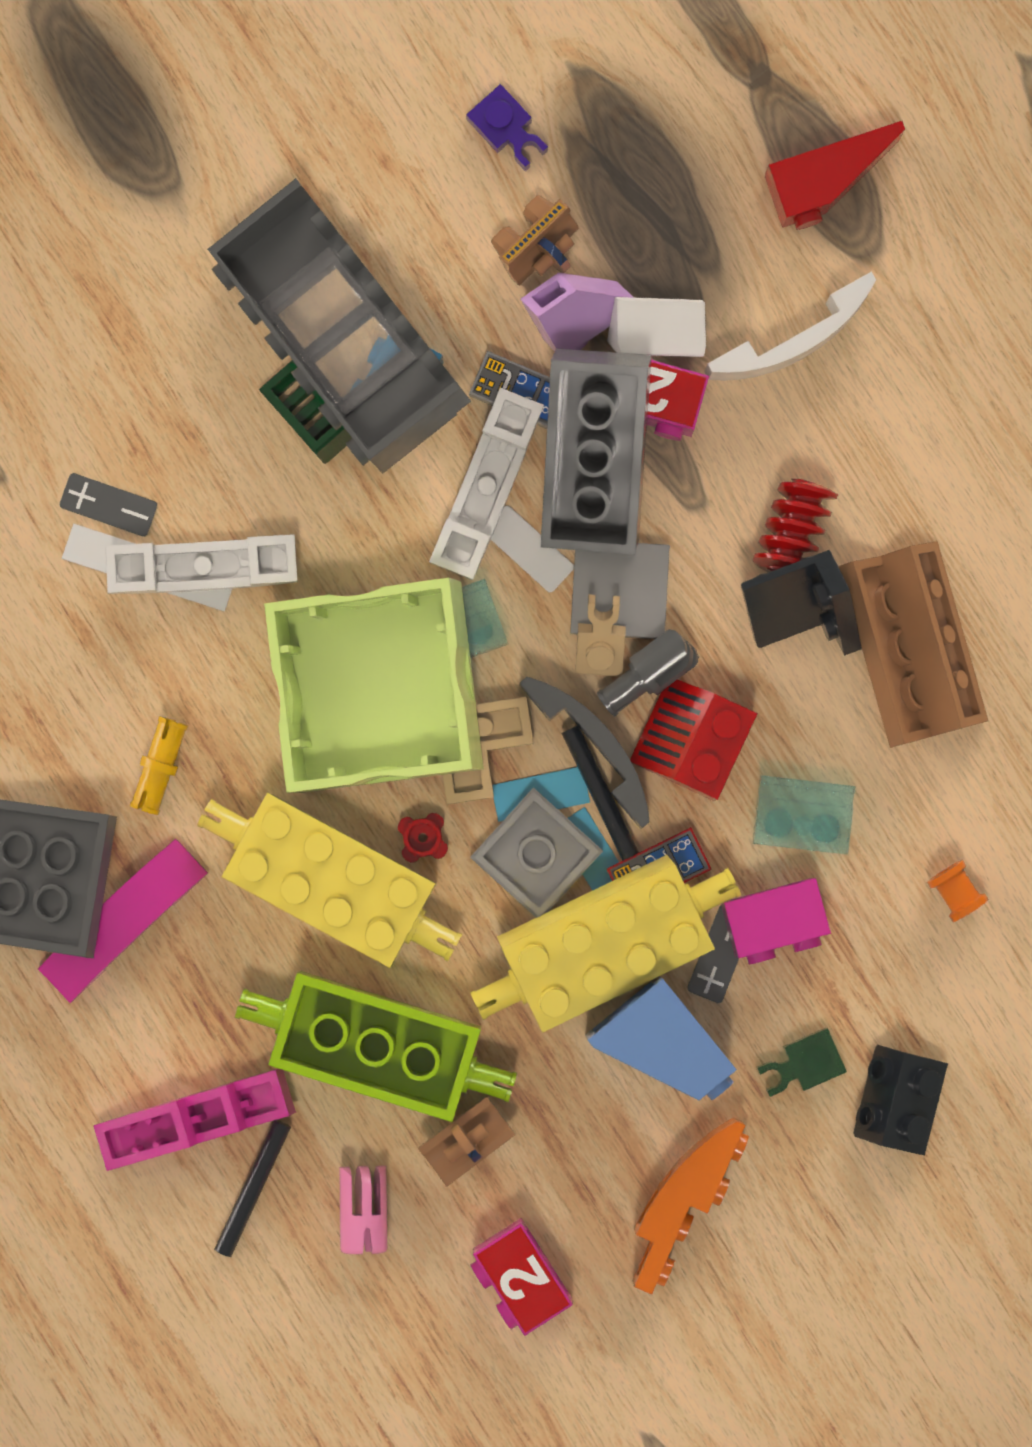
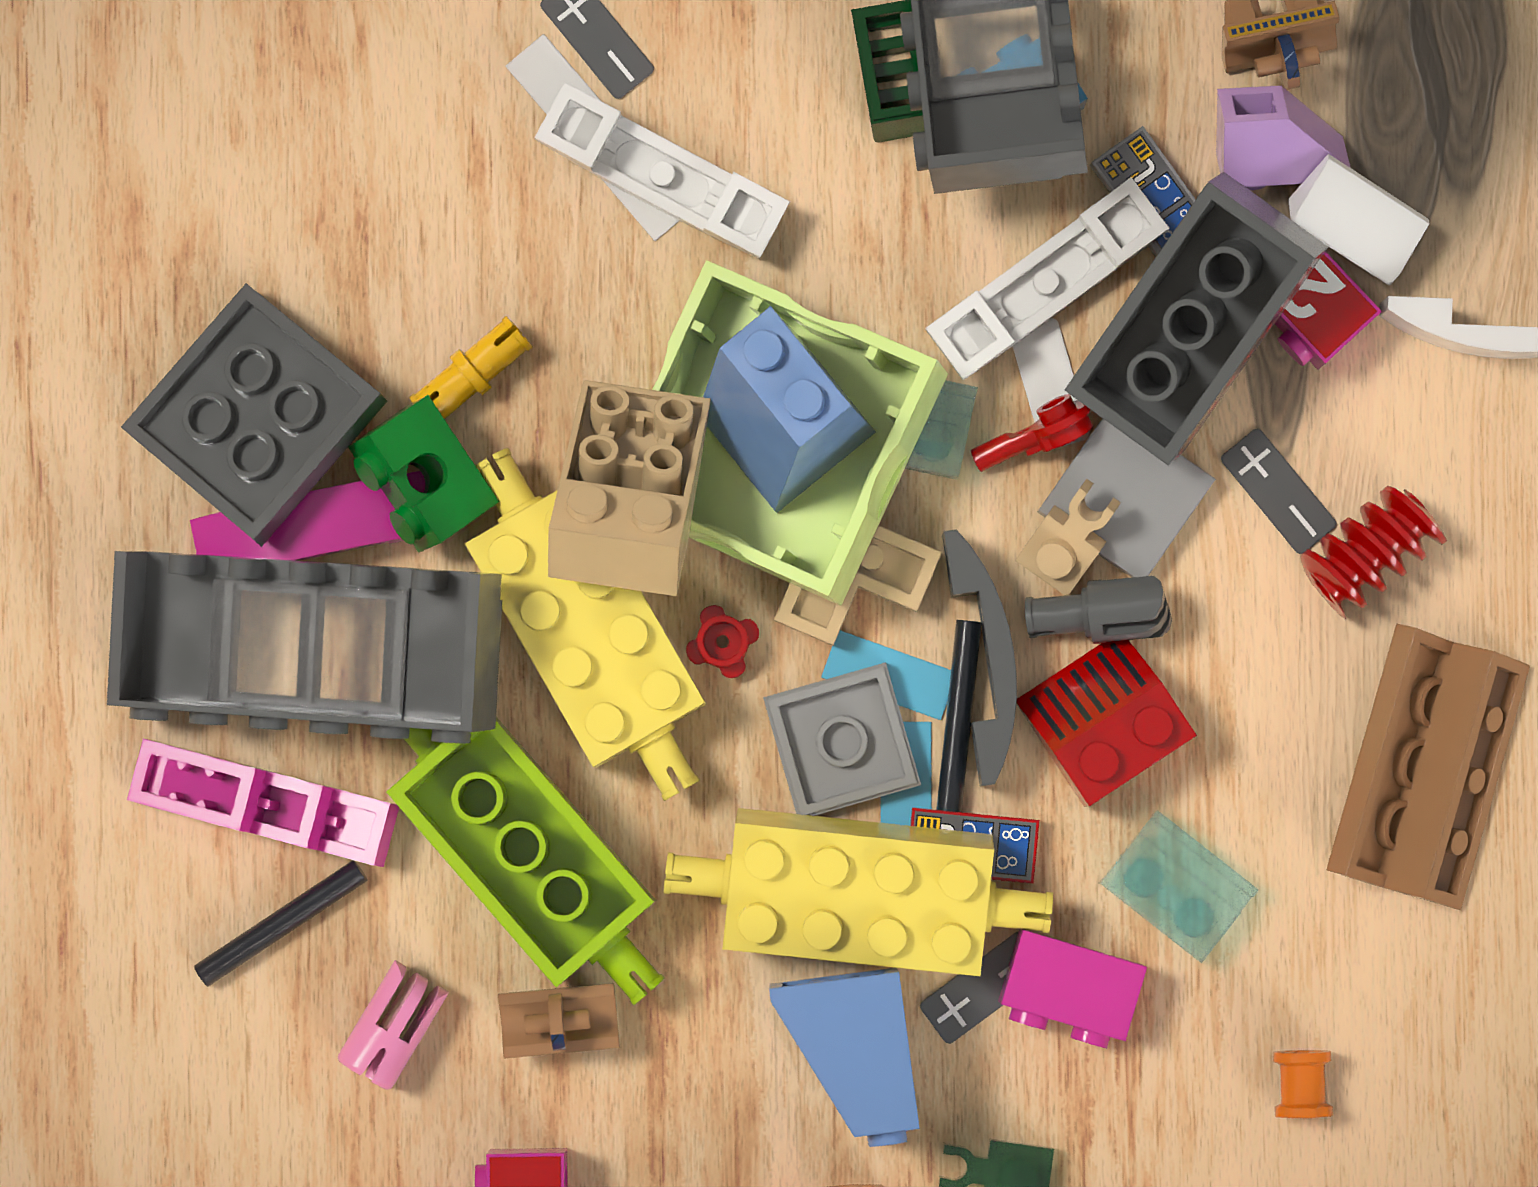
camera: 40 degrees right, 0 degrees up
black bracket [741,550,862,656] -> none
none -> dark grey window [107,551,502,743]
none -> green brick [348,395,499,553]
none -> tan slope [548,380,711,596]
none -> medium blue slope [703,306,876,513]
none -> red plate [971,394,1093,472]
none -> dark grey sticker [1221,429,1336,554]

